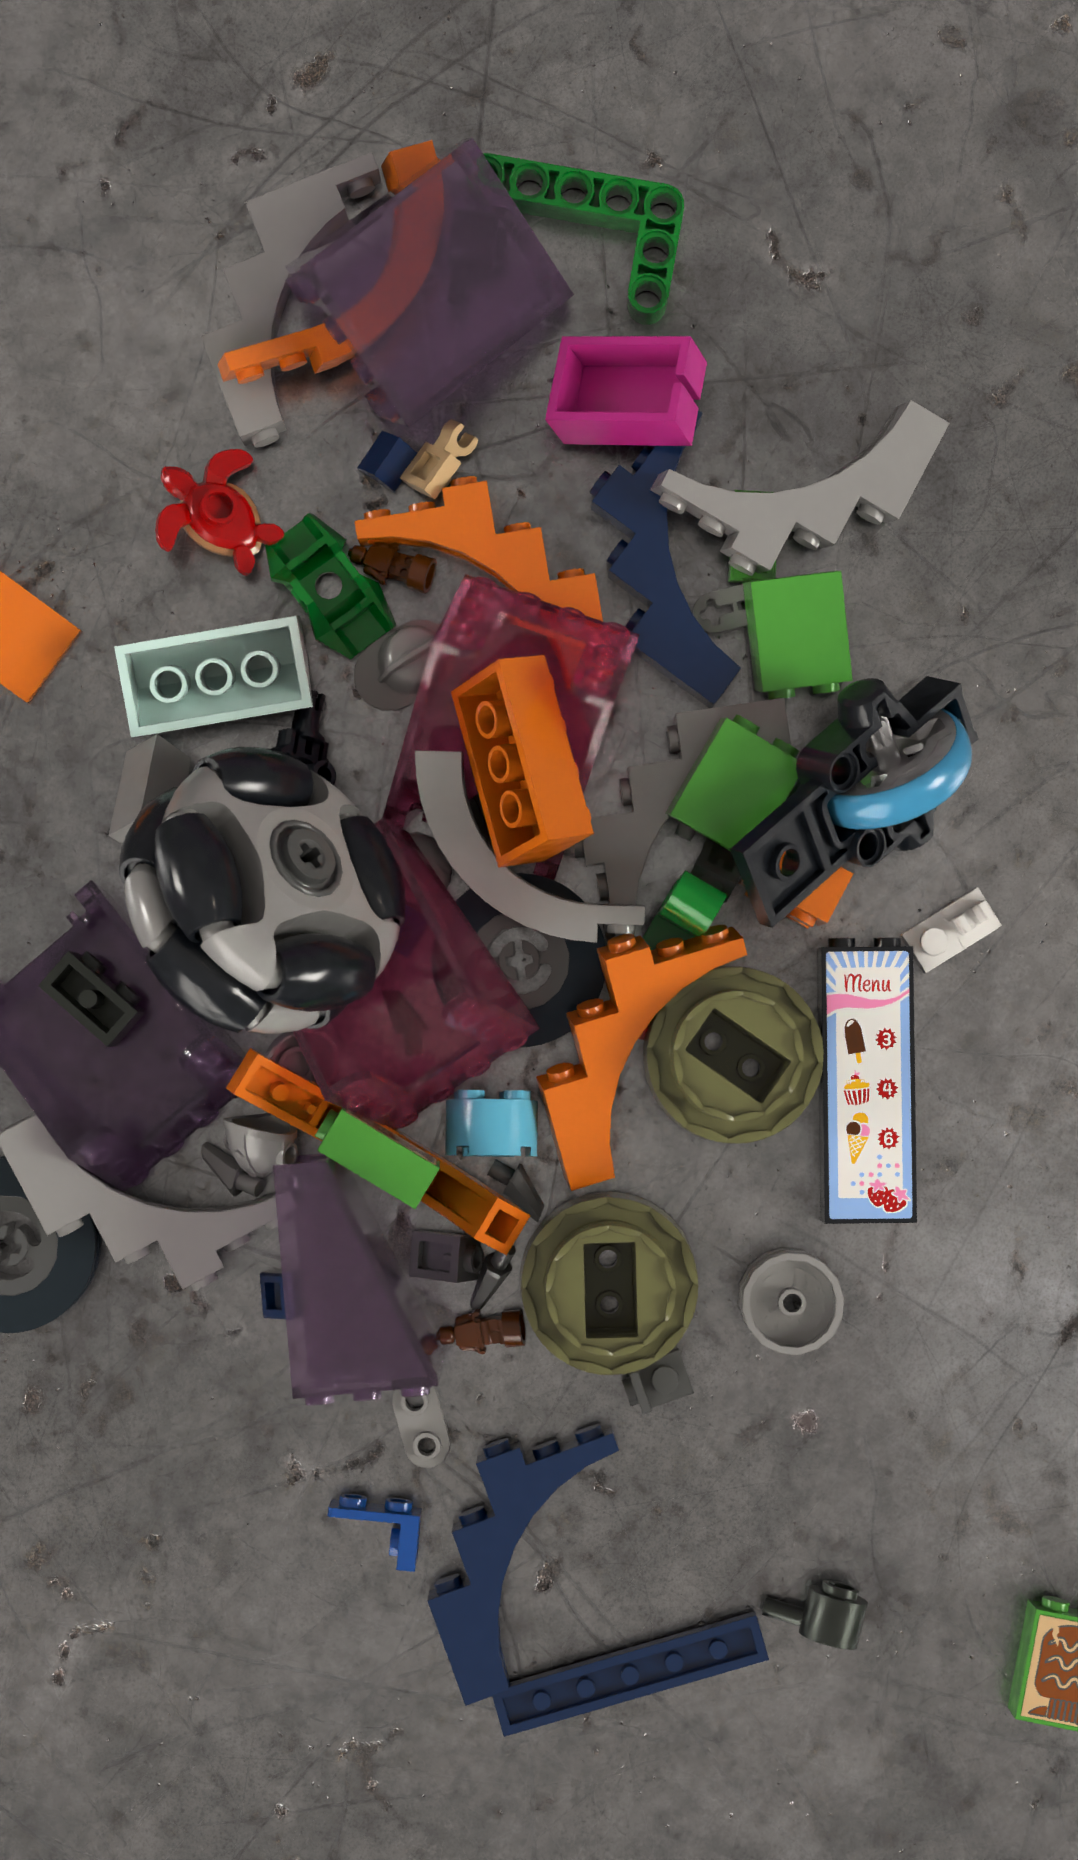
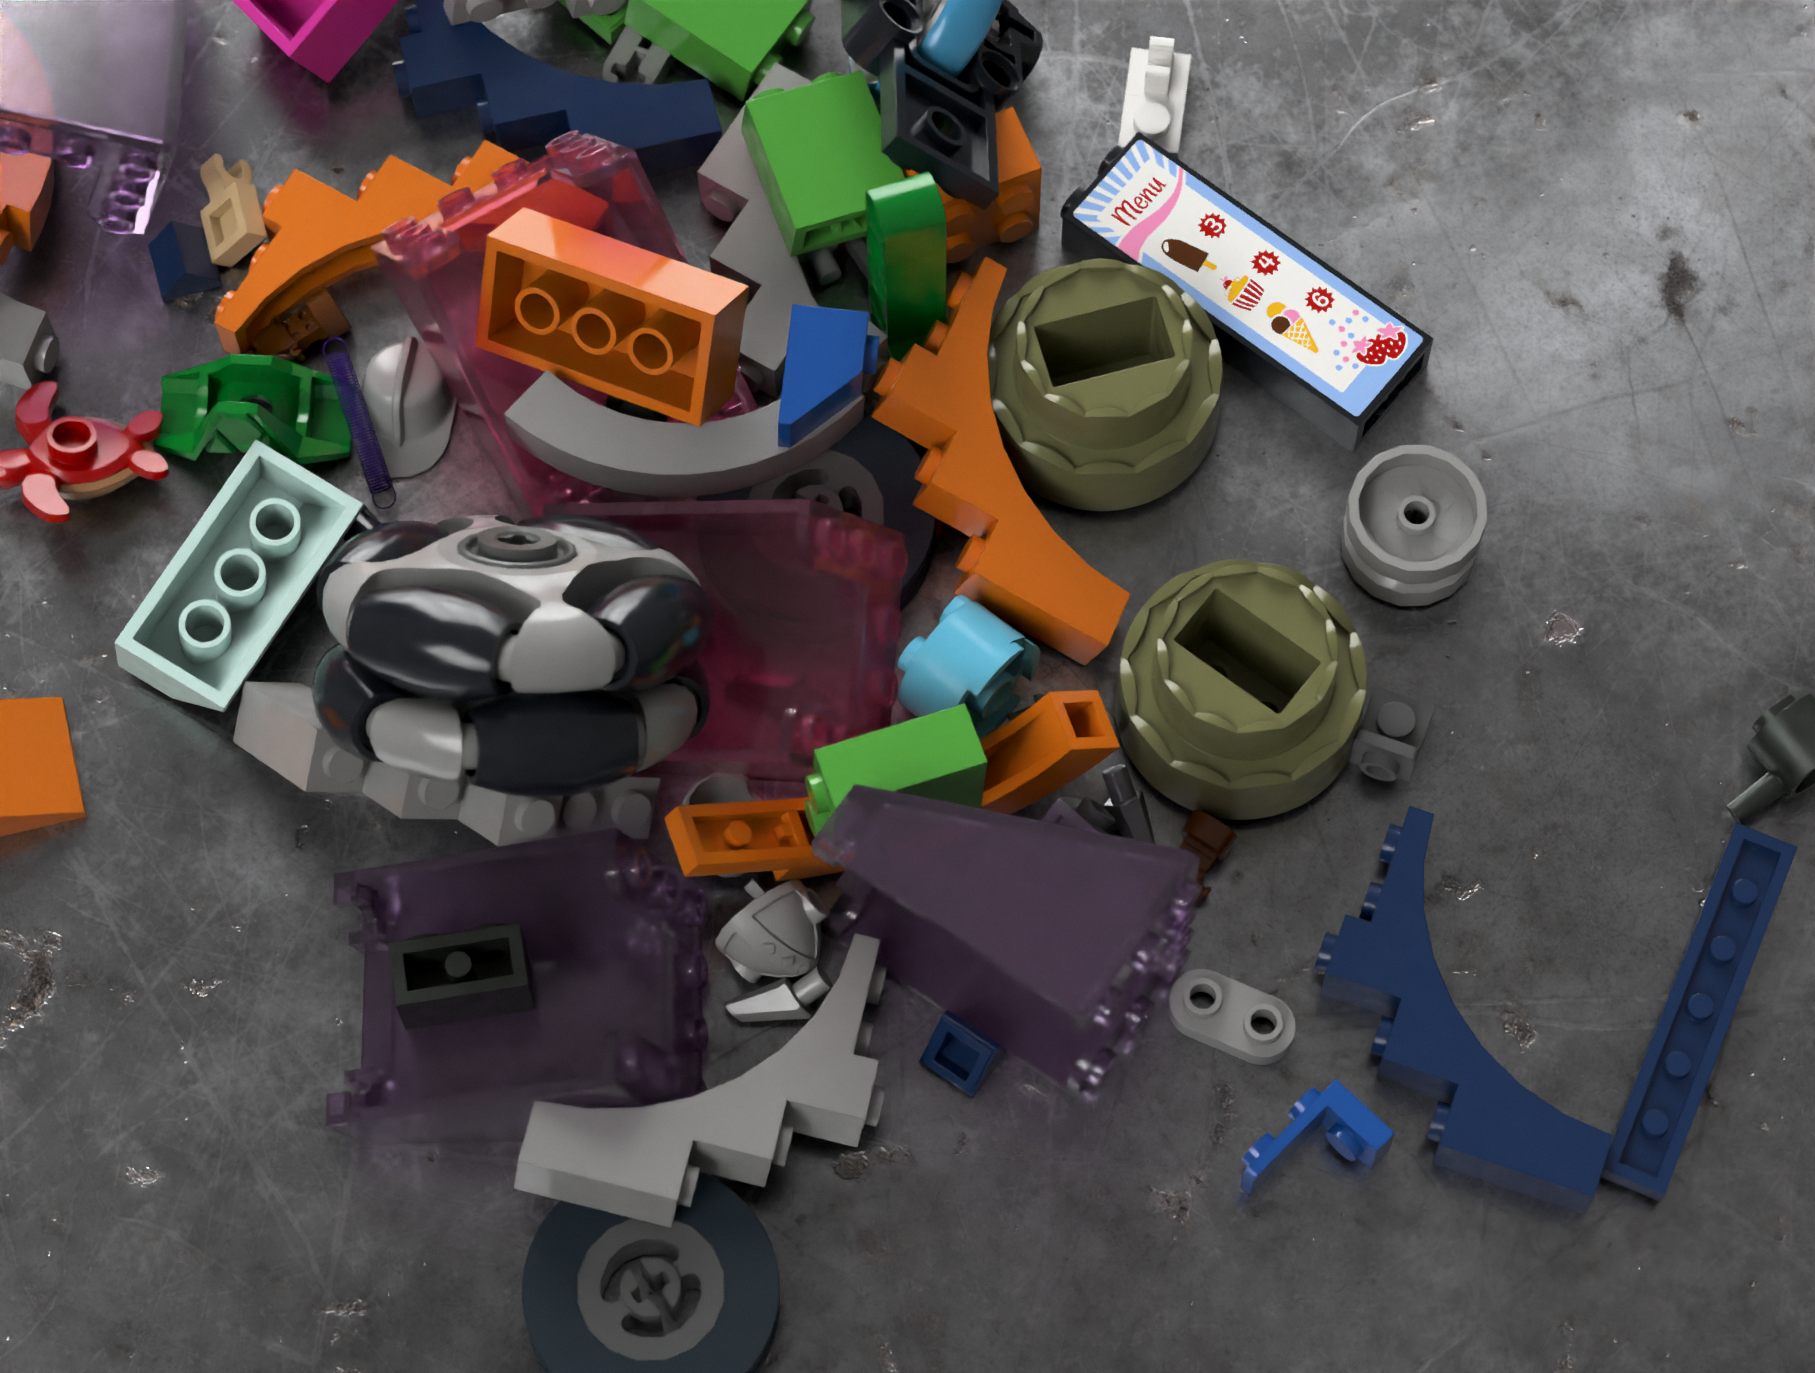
camera: 55 degrees left, 20 degrees down
none -> dark purple piece [323,337,396,509]
none -> blue slope [778,304,880,448]

